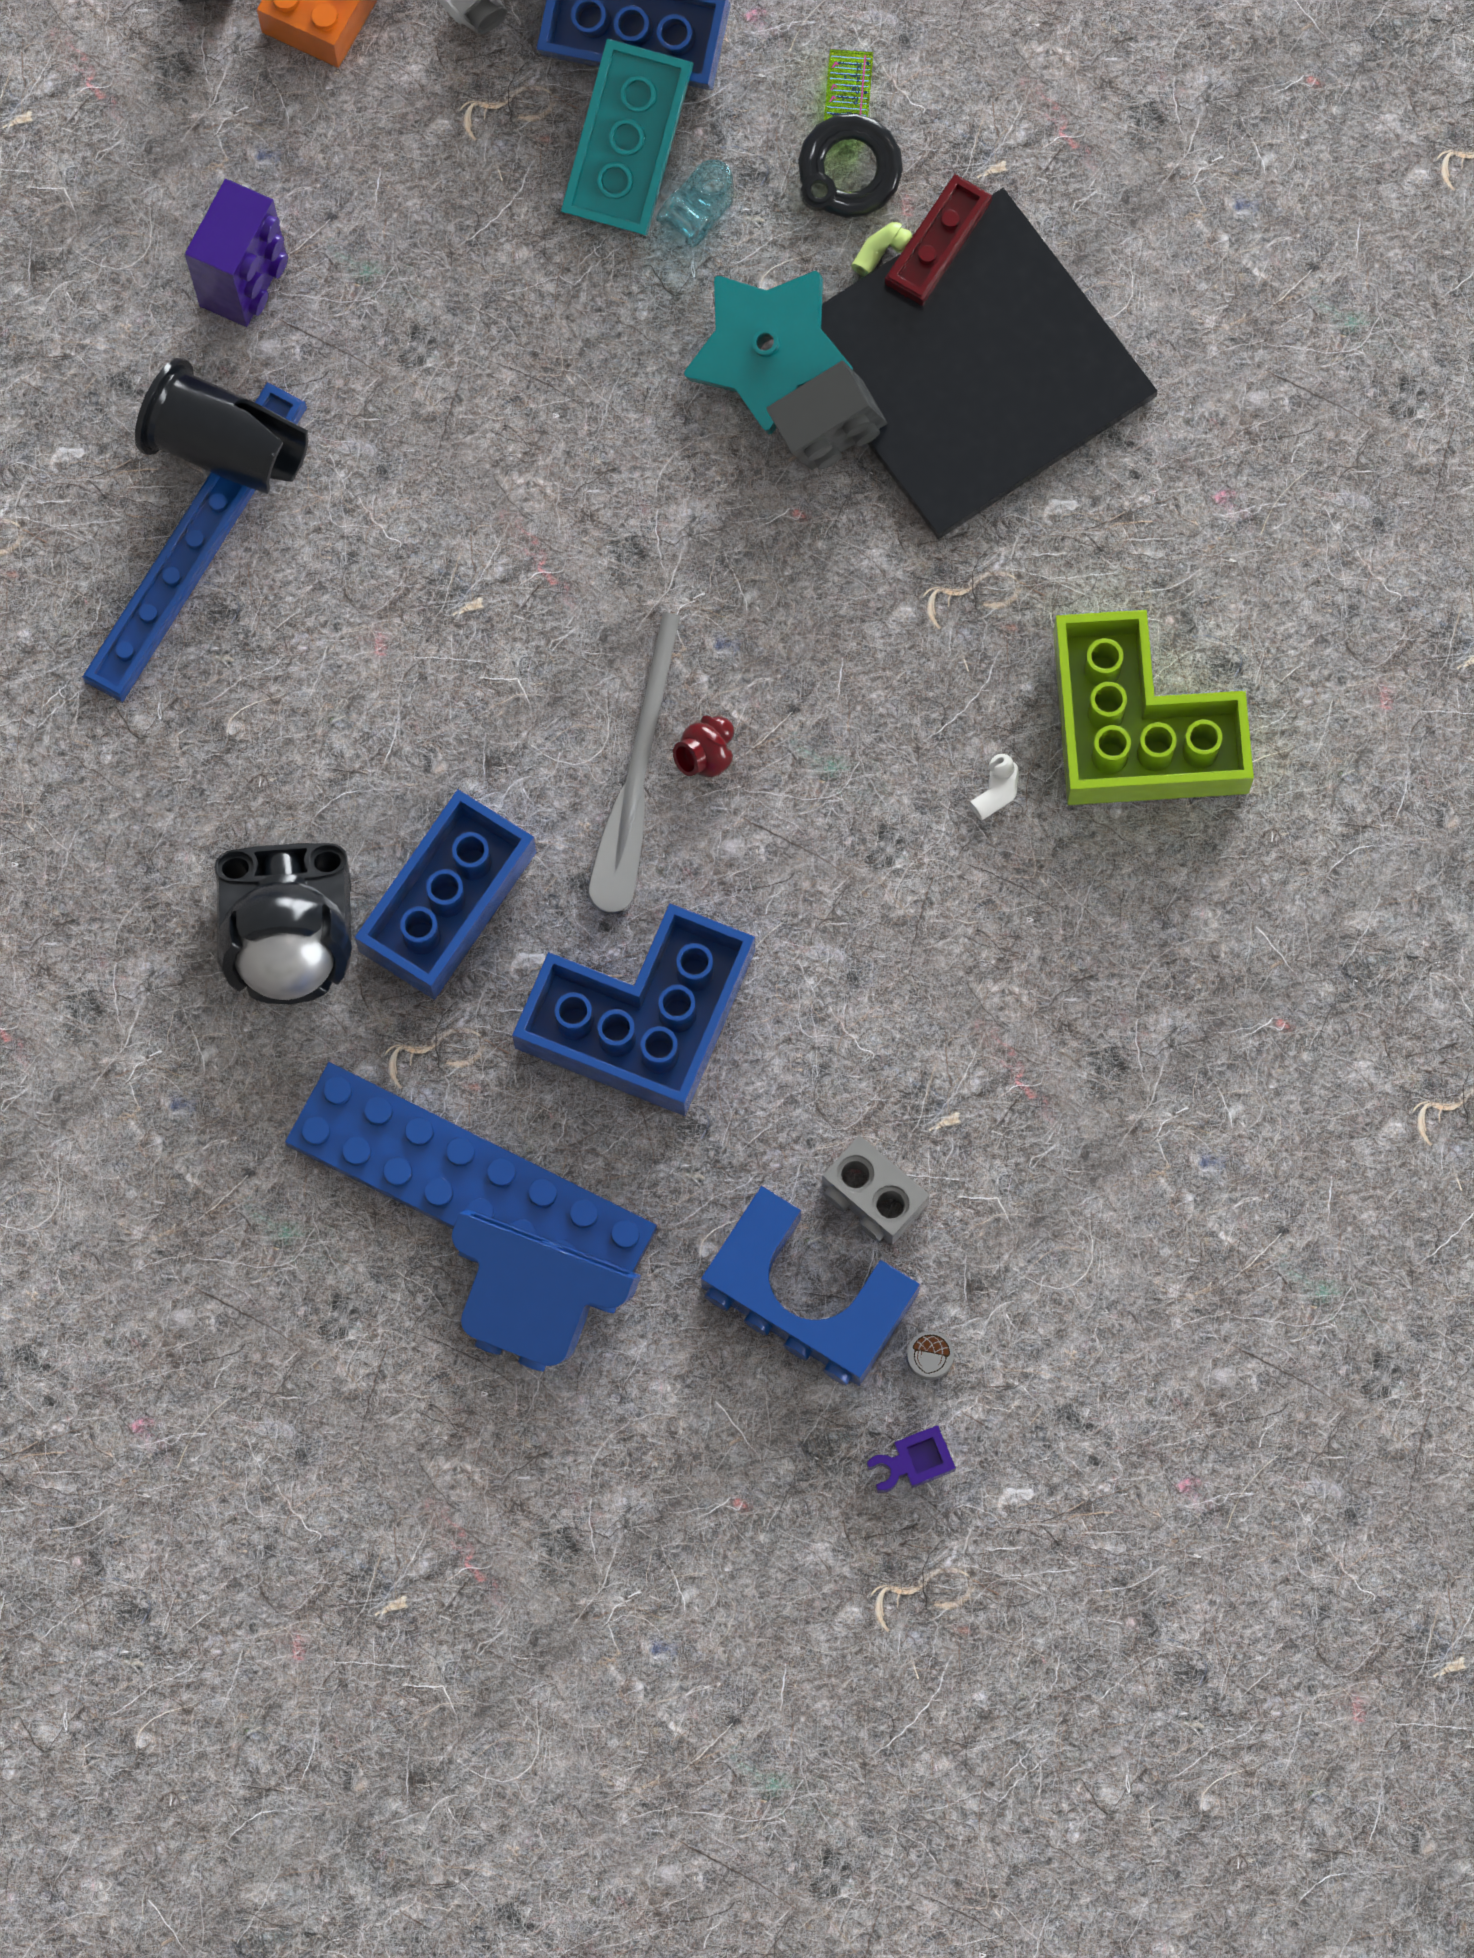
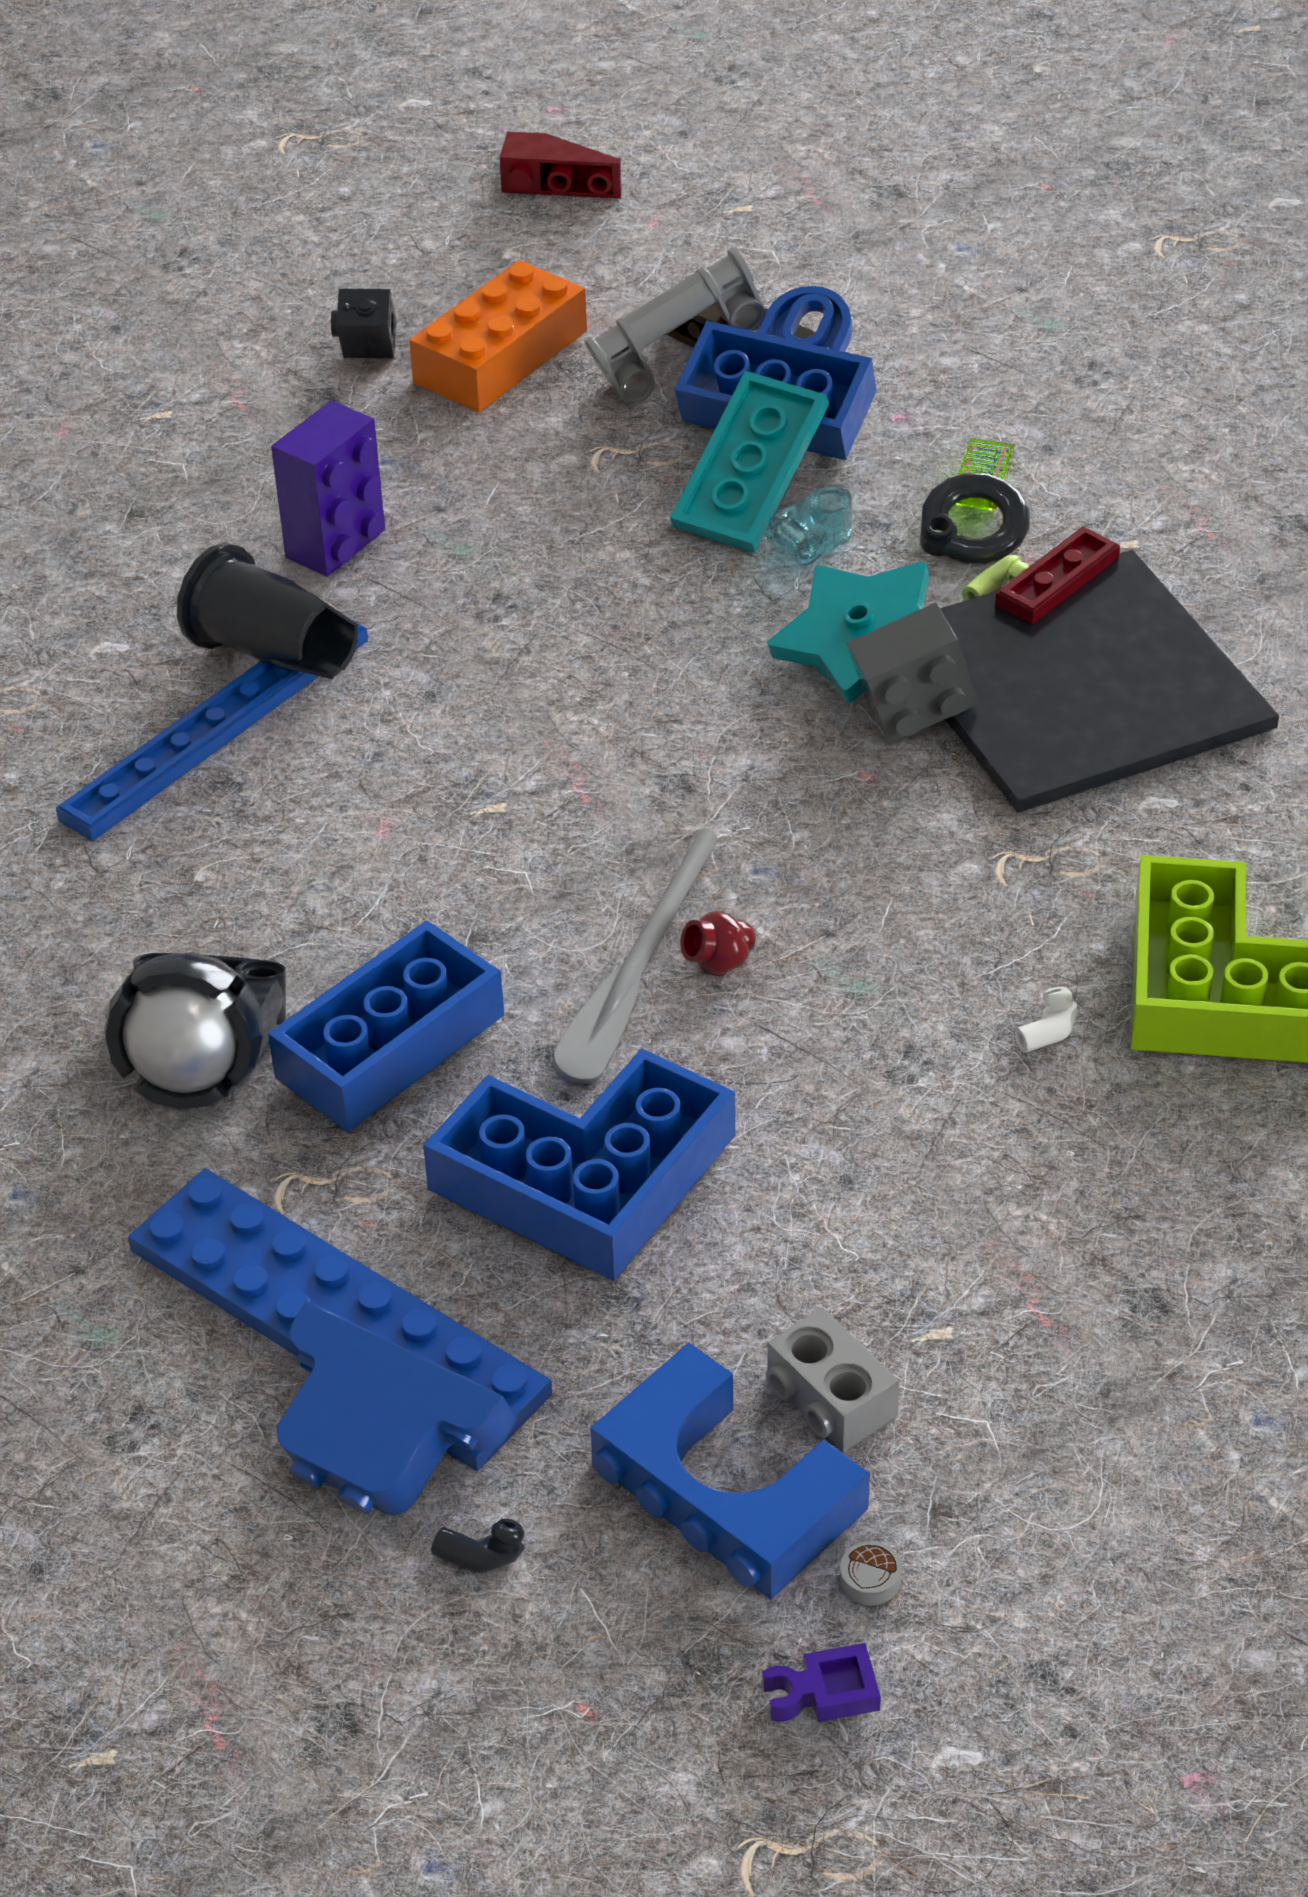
camera: 10 degrees right, 30 degrees down
none -> black arm [431,1519,525,1573]

